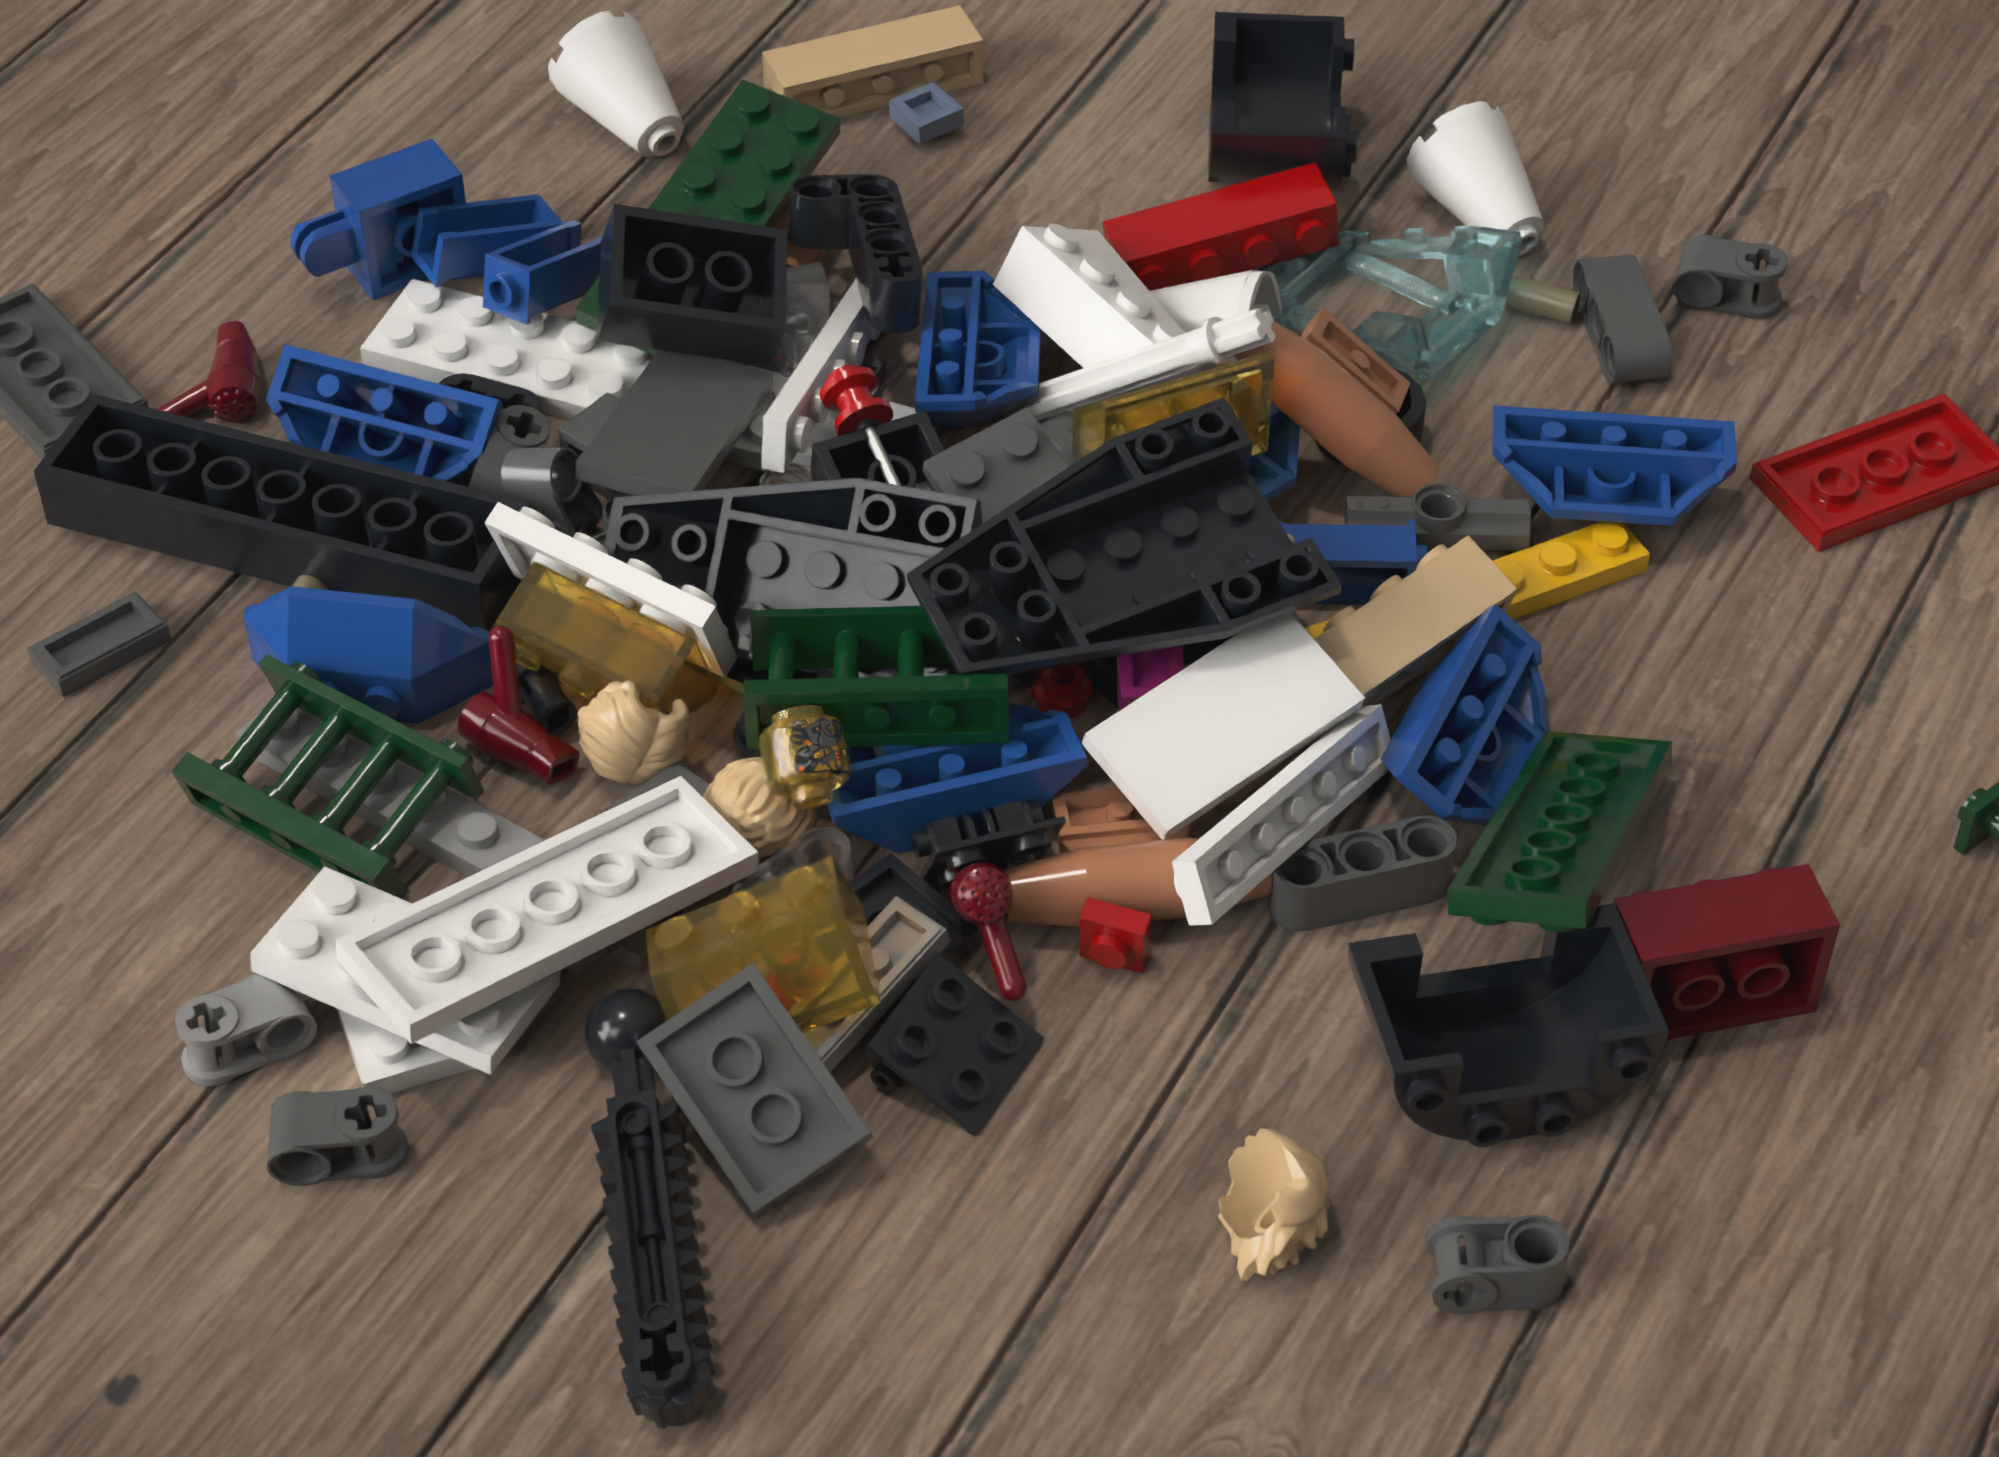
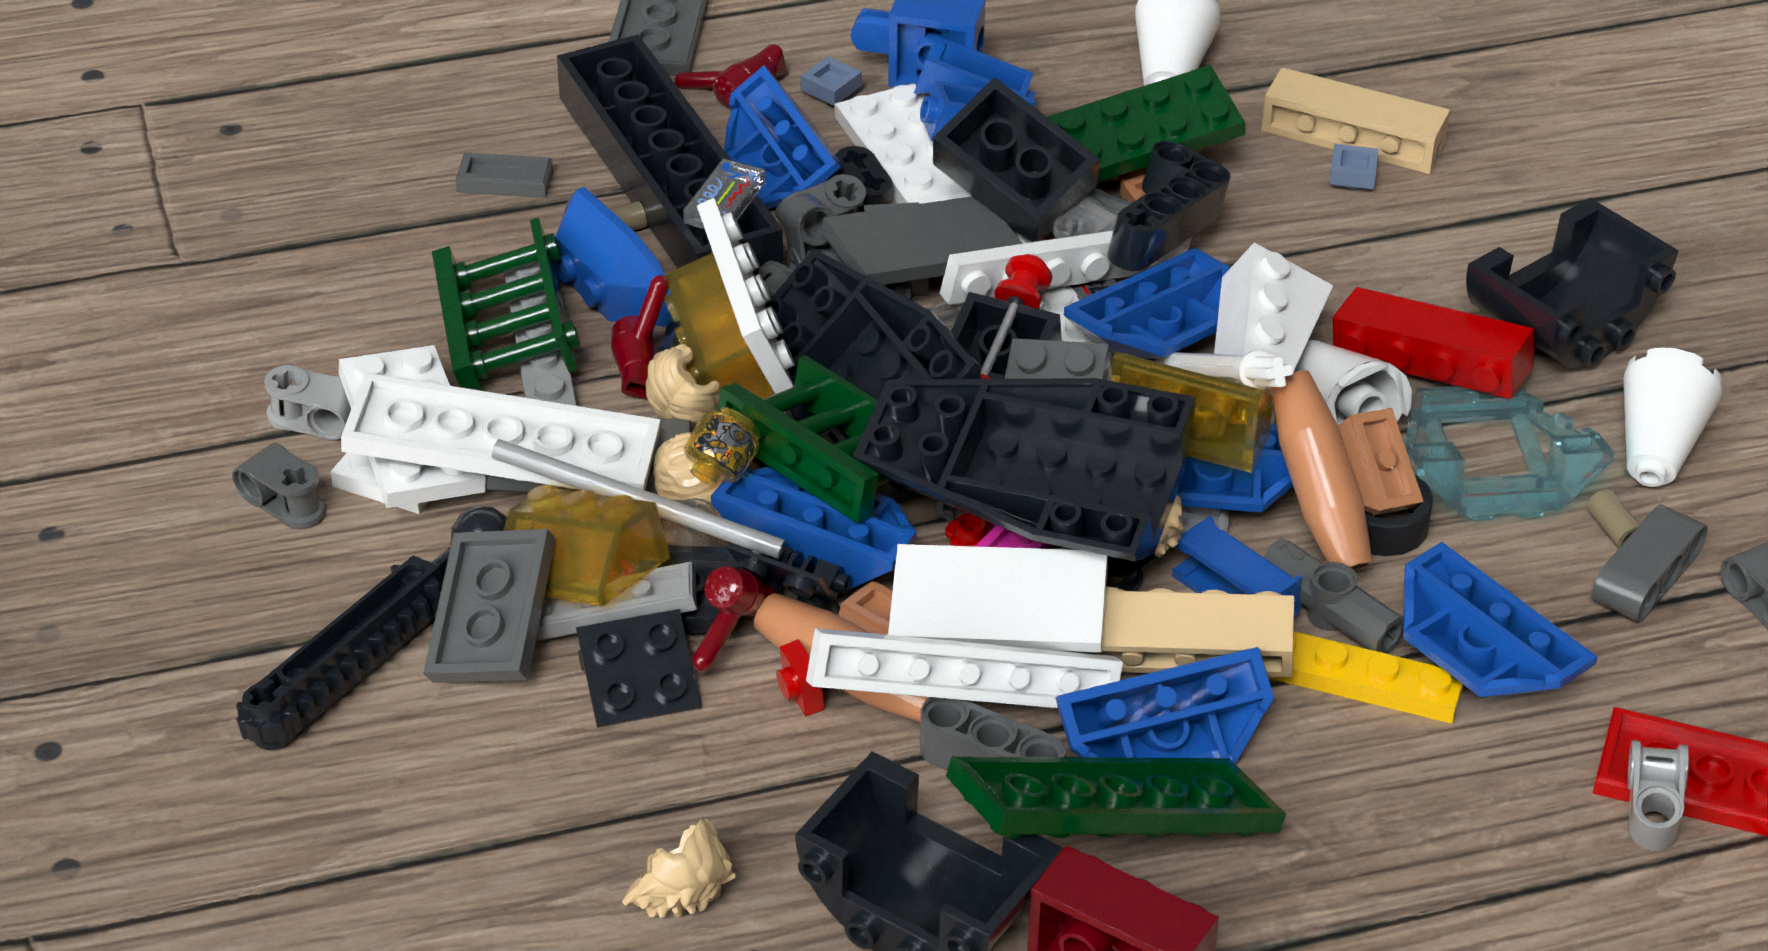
camera: 45 degrees right, 5 degrees down
none -> light grey piece [492,439,786,559]
none -> clear tile [683,159,765,229]
none -> sand blue plate [801,56,862,106]
none -> light grey piece [1627,740,1689,851]

